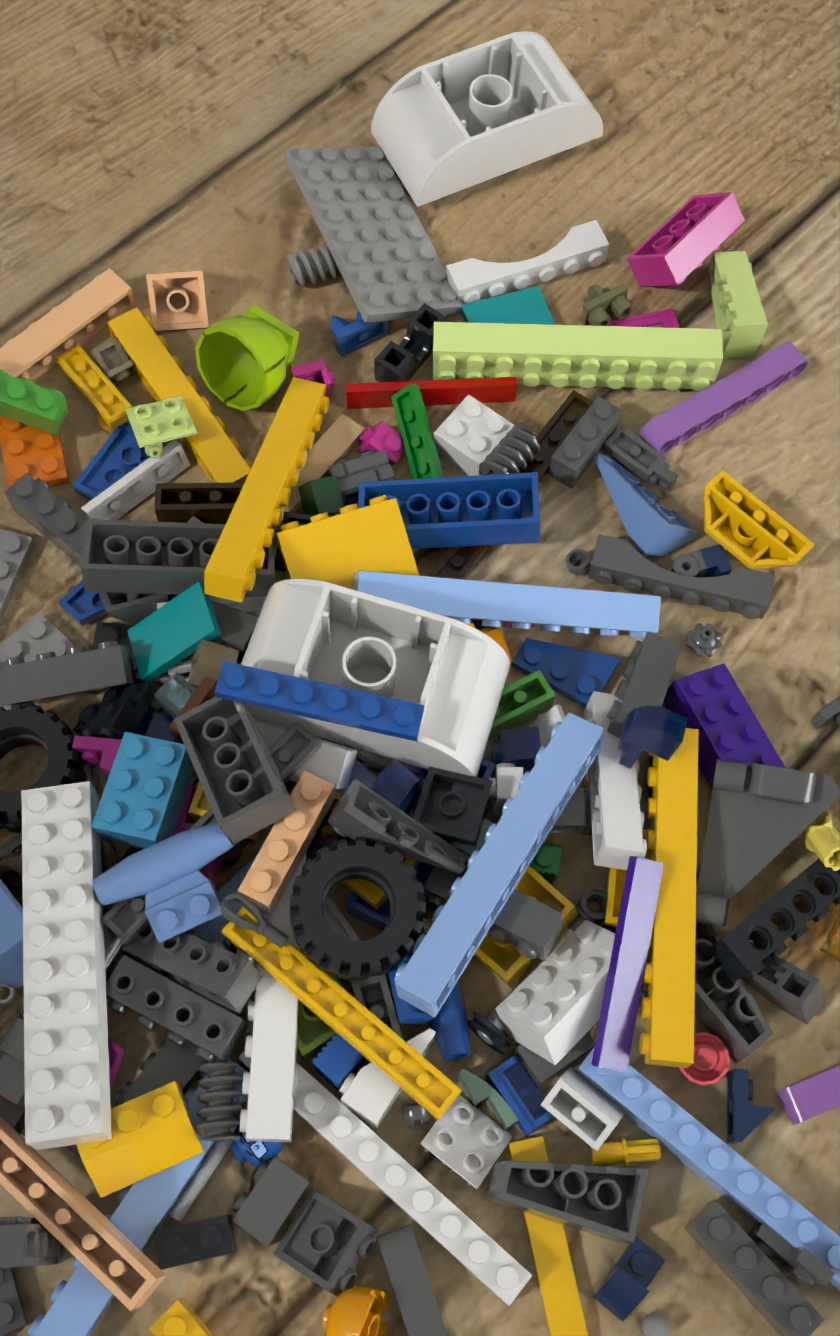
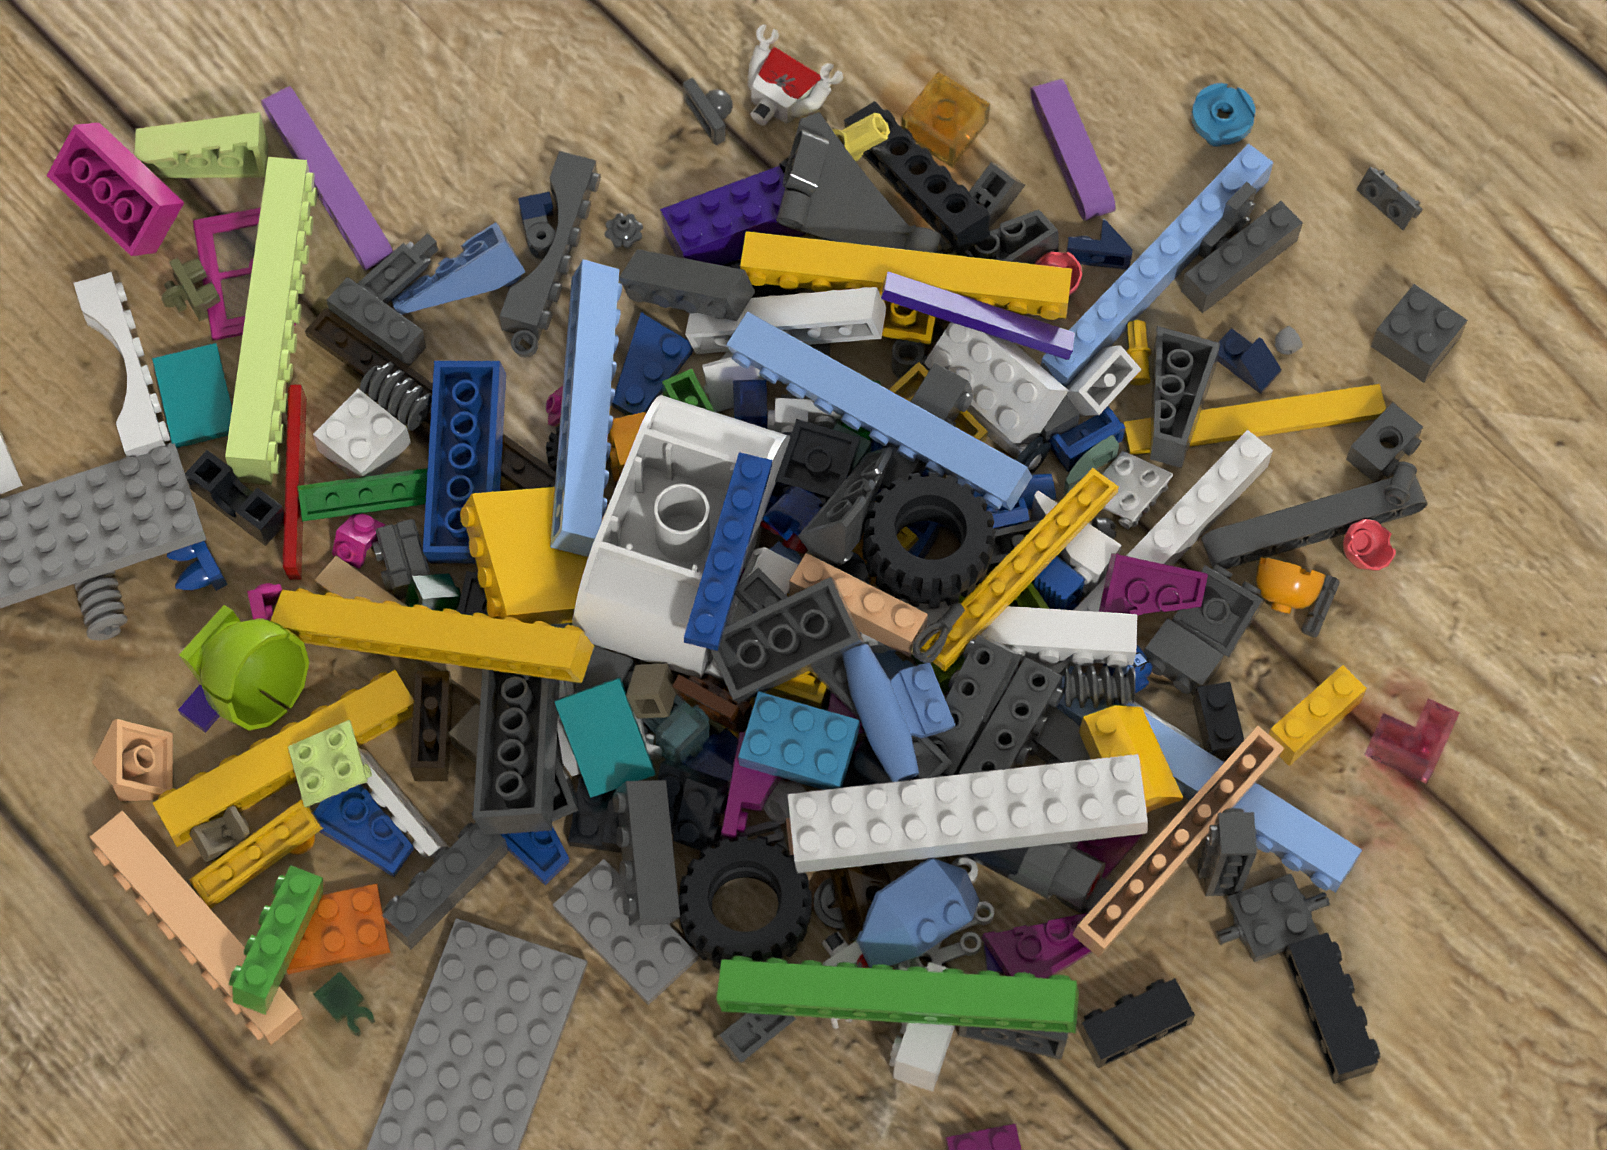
camera: 85 degrees left, 0 degrees up
clear blue brick [618,706,688,769] -> none
yellow wedge [703,470,815,569] -> none
none -> magenta wing [1098,553,1208,616]

